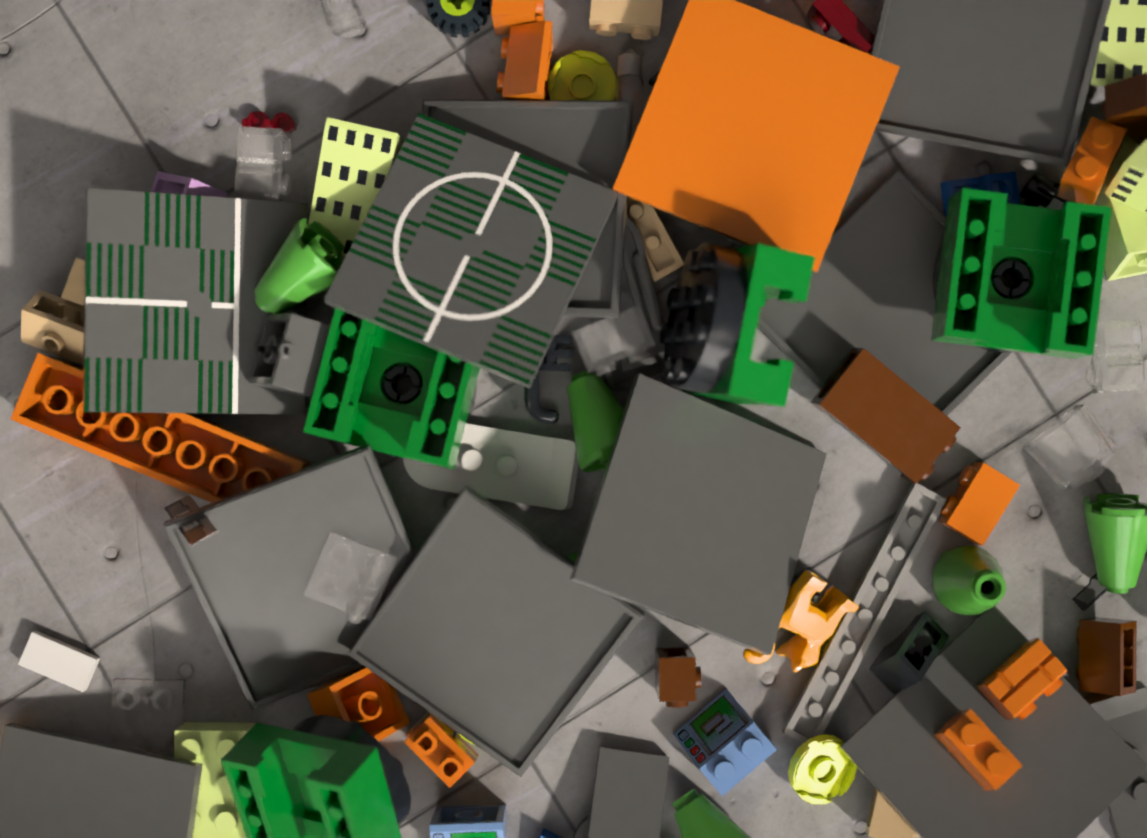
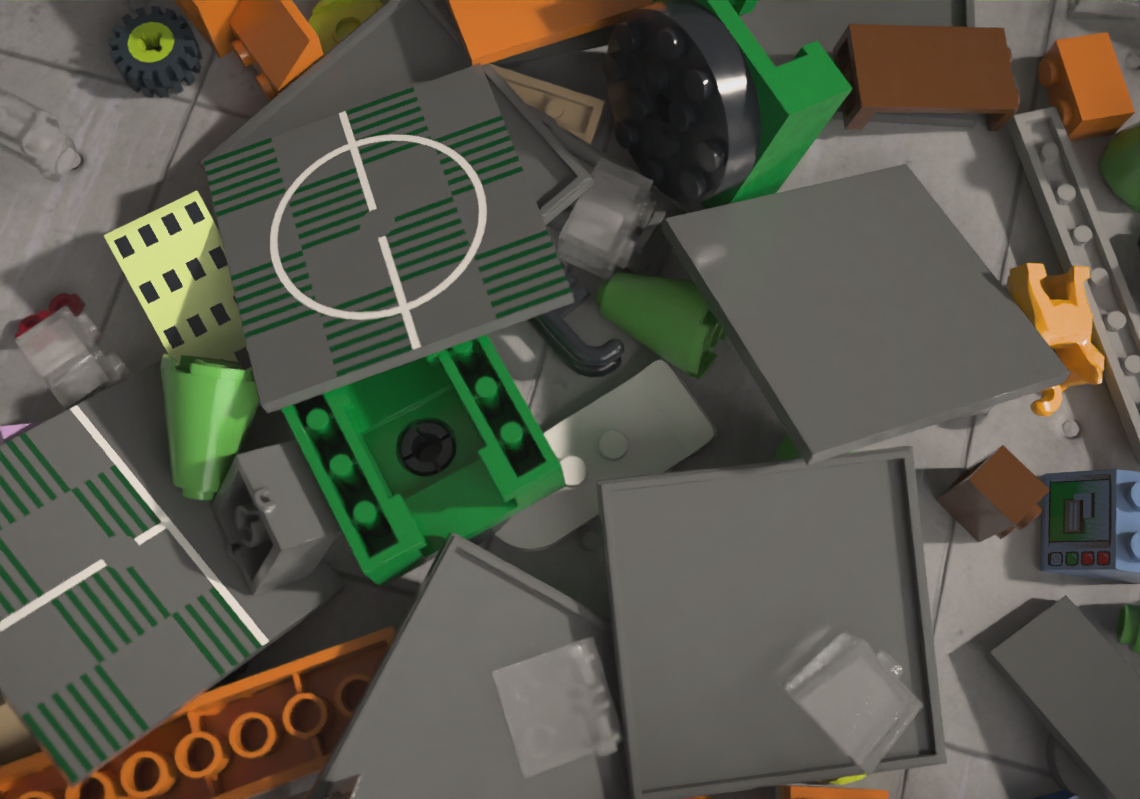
camera: 50 degrees left, 15 degrees down
none -> clear torso [779,633,923,776]

